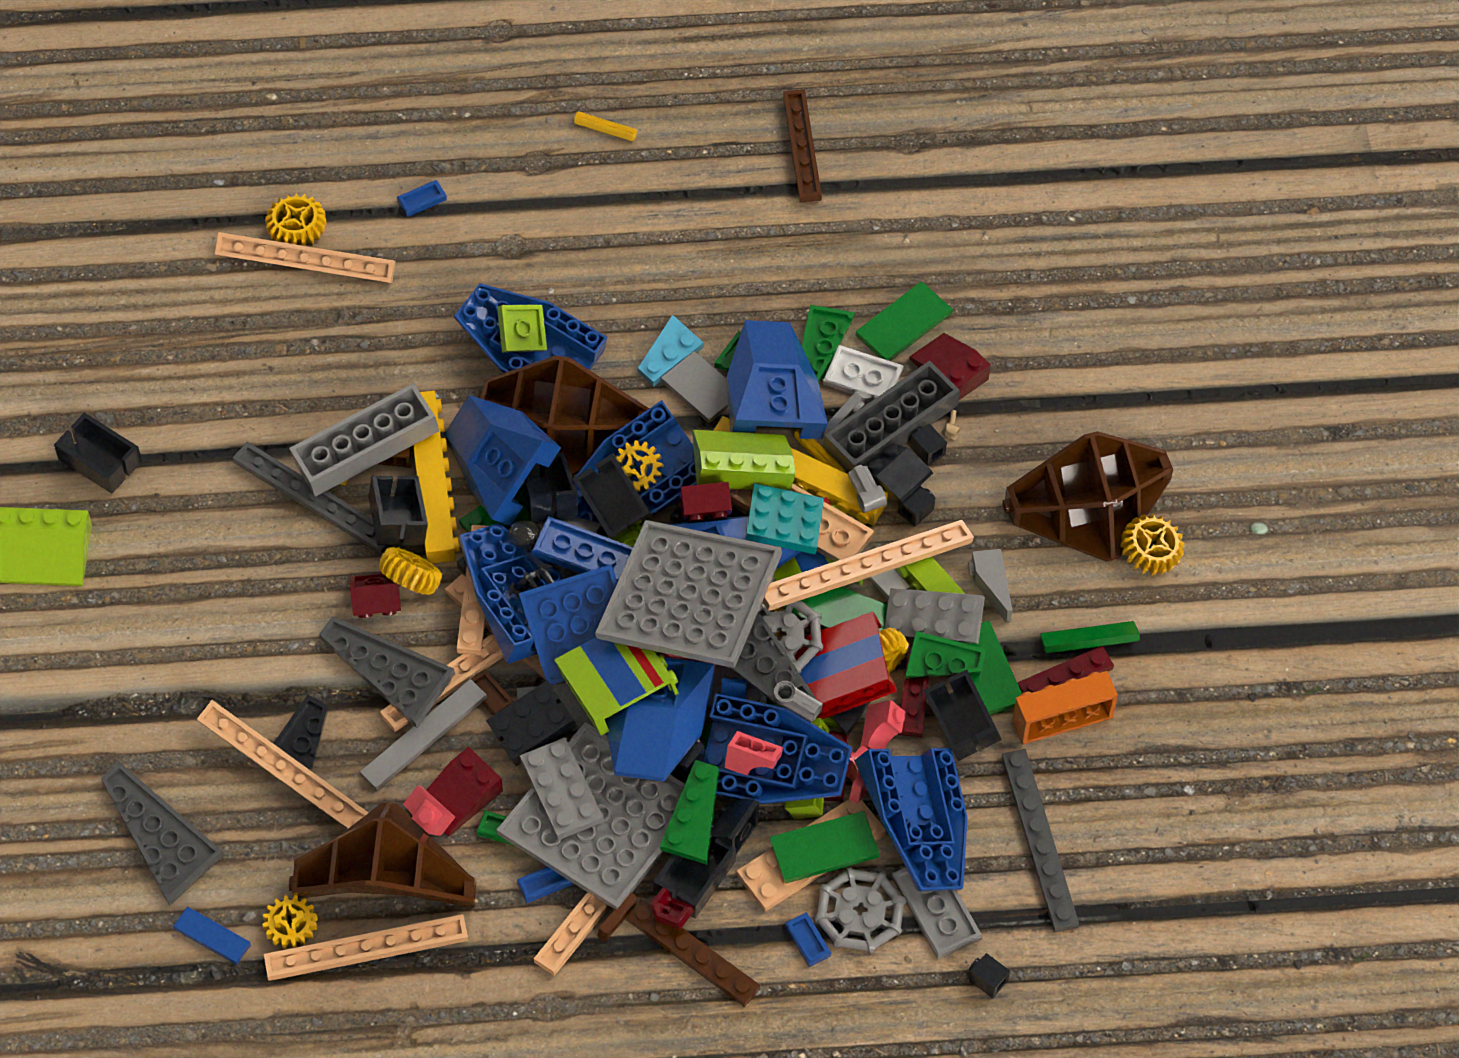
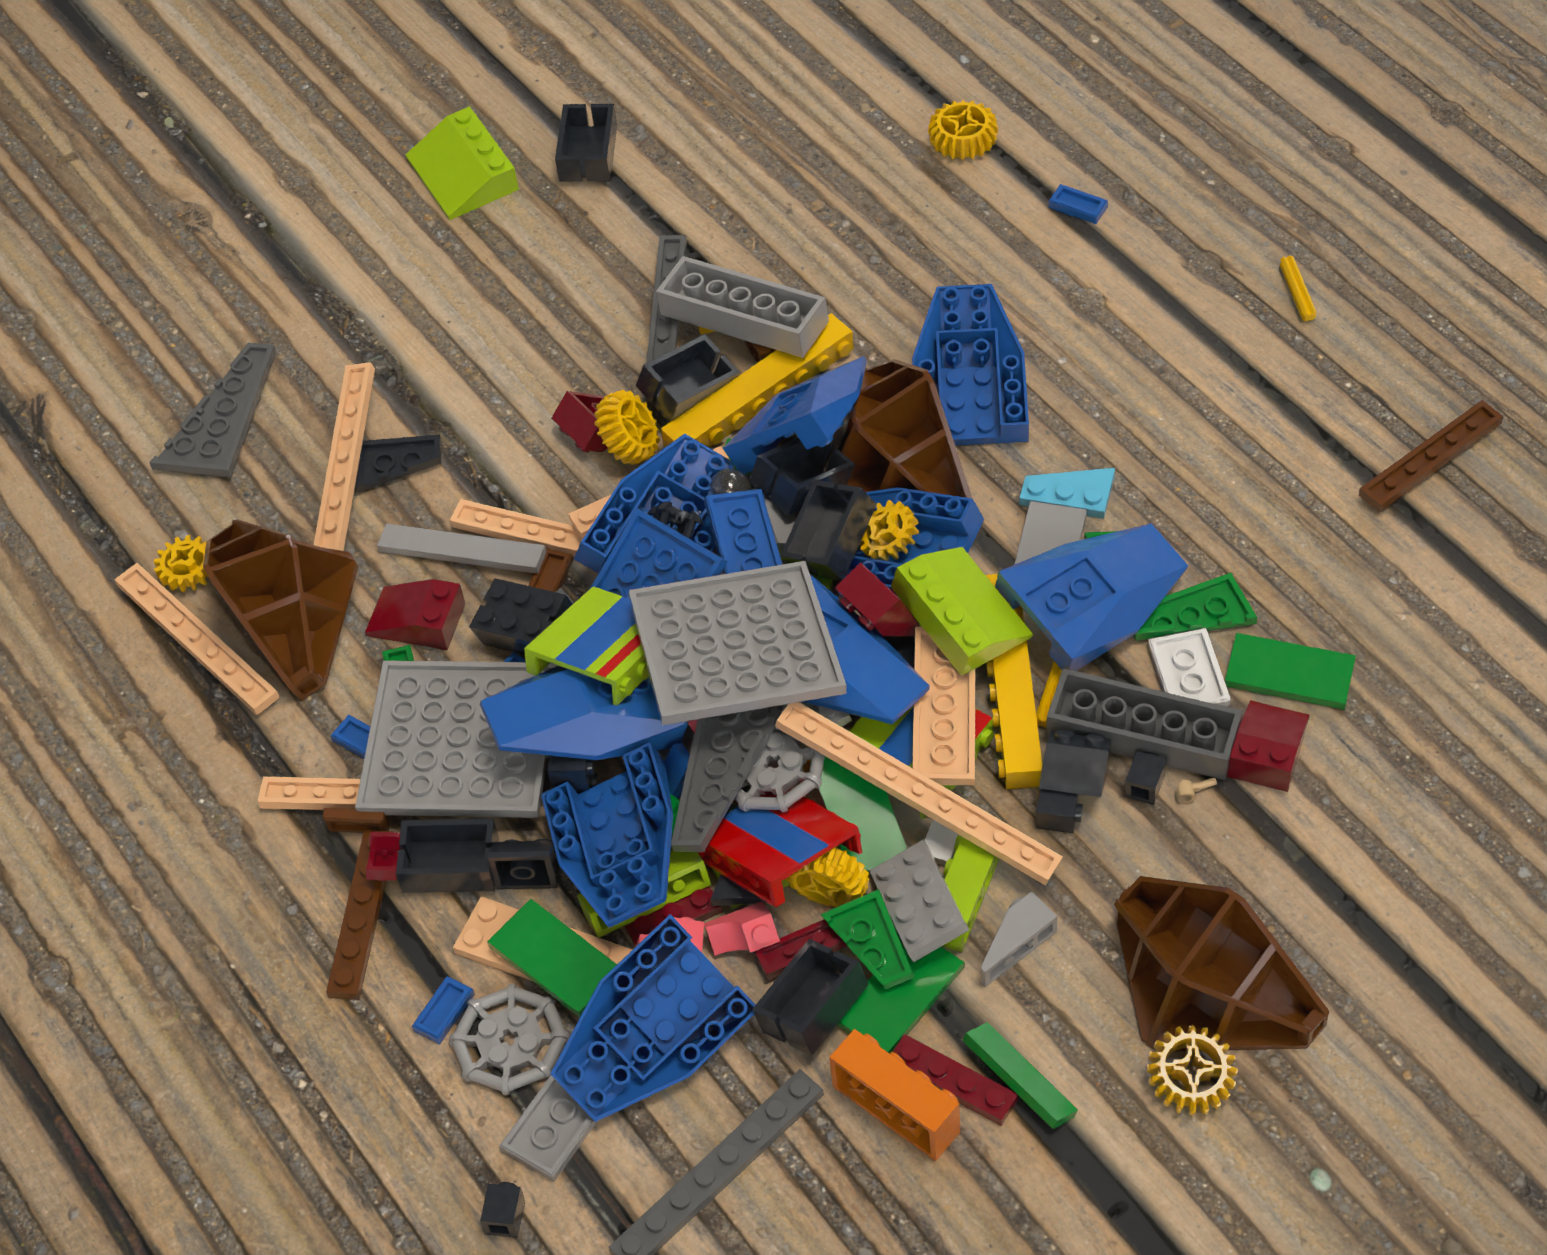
camera: 65 degrees right, 5 degrees down
blue tile [173,907,251,965] -> none
light nougat plate [215,232,396,283] -> none
dark grey wing [319,616,455,728] -> none
coral arch [403,785,455,836] -> none
lime plate [497,305,547,353] -> none
light grey plate [520,738,604,840] -> none
green wing [660,760,719,865] -> none
coral arch [724,731,783,776] -> none
teal plate [745,483,824,554] -> none
light grey piece [774,681,823,723] -> none
light grey wing [827,392,872,430] -> none
light grey piece [848,465,887,513] -> none

